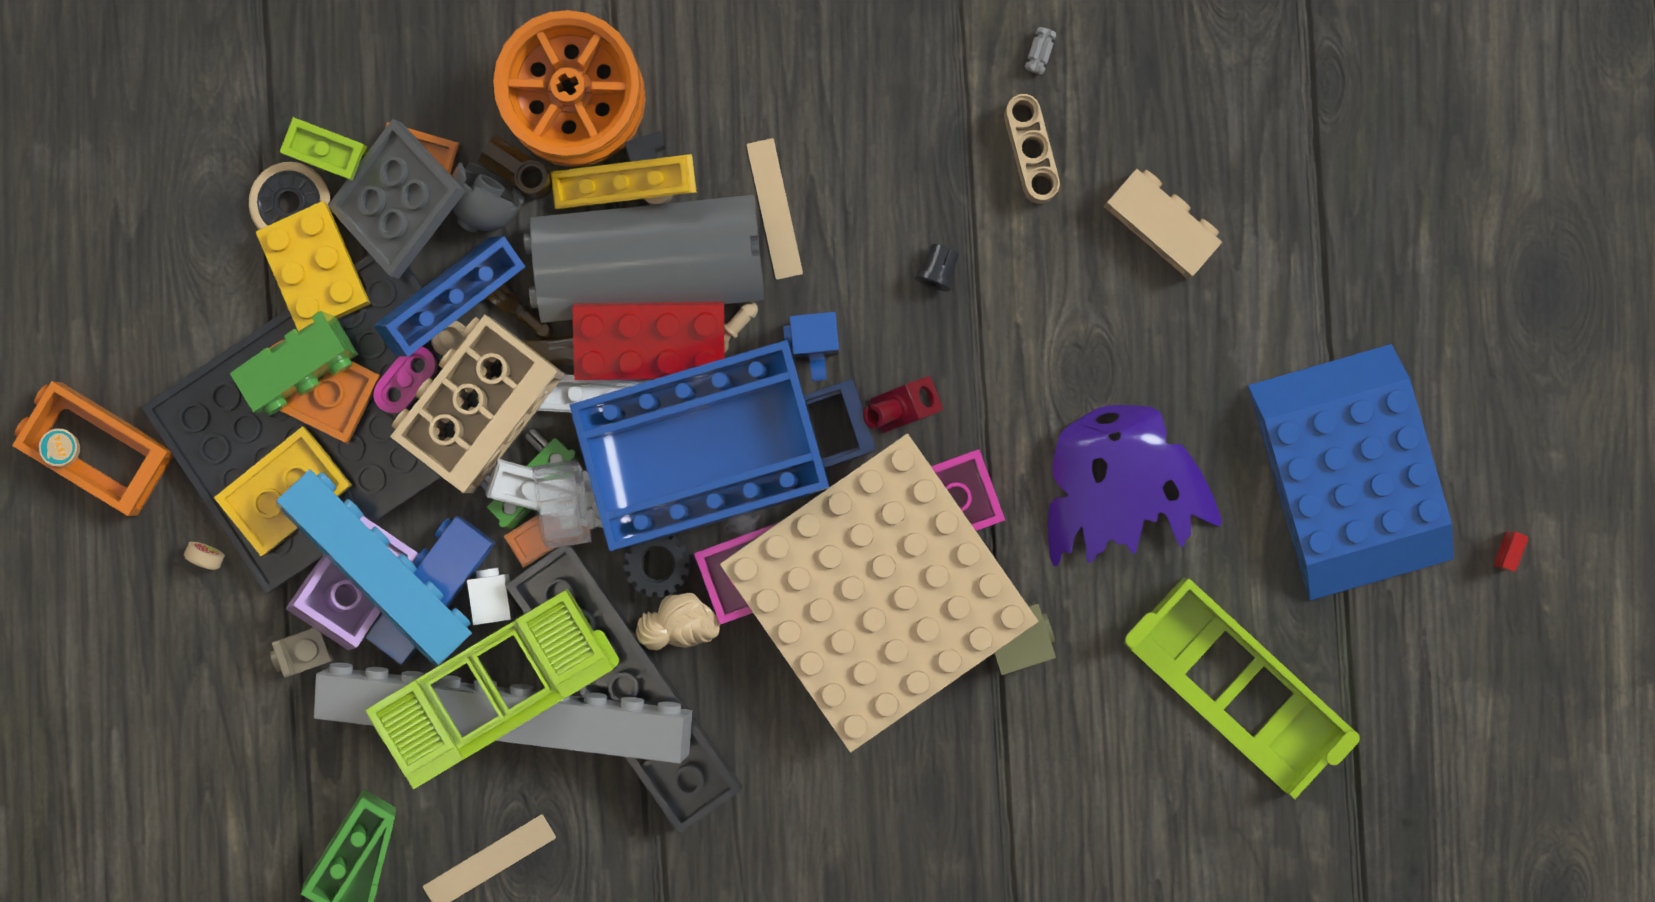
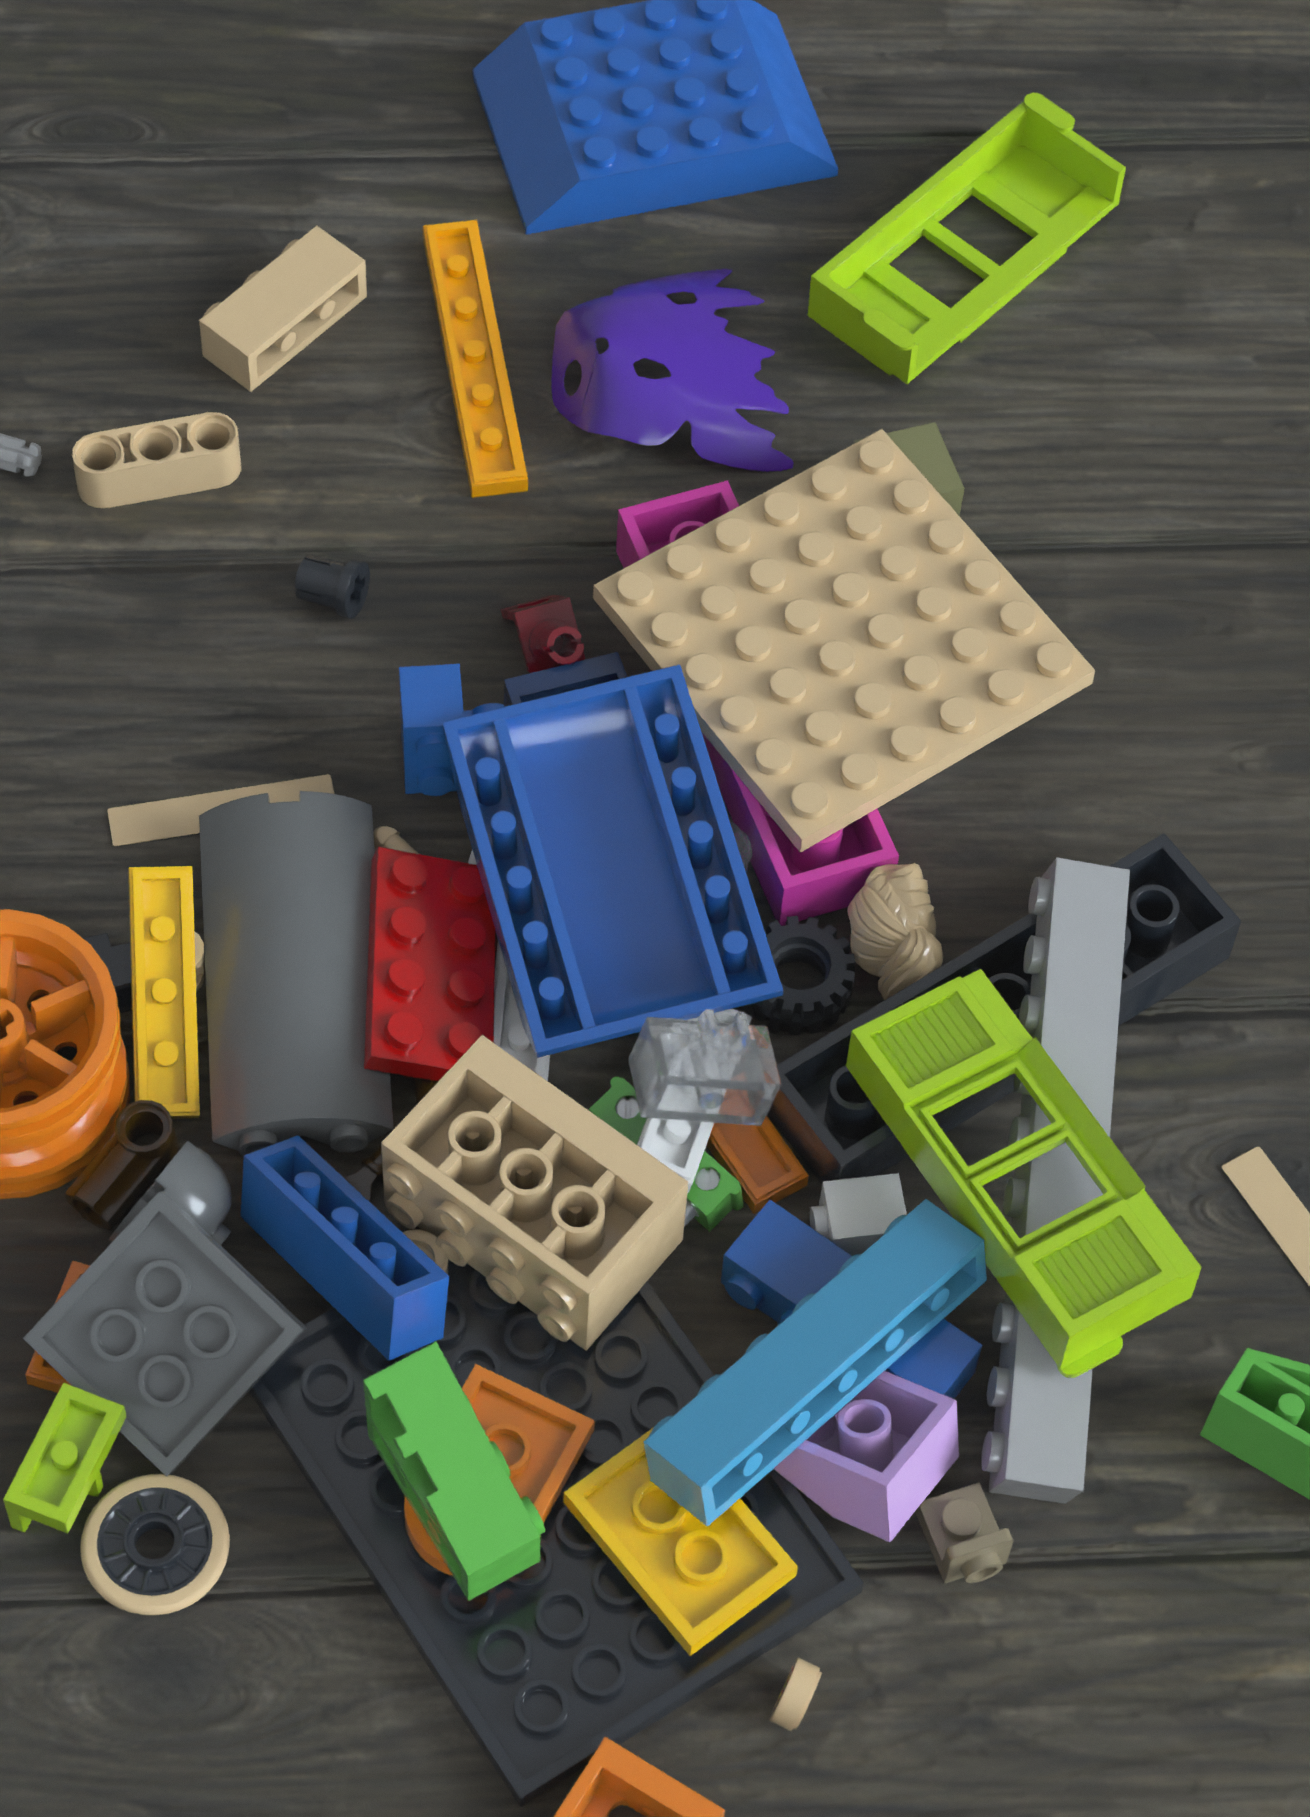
camera: 95 degrees left, 30 degrees down
yellow plate [256,200,371,332] -> none
dark pink plate [374,347,437,414] -> none
none -> light orange tile [423,220,528,498]

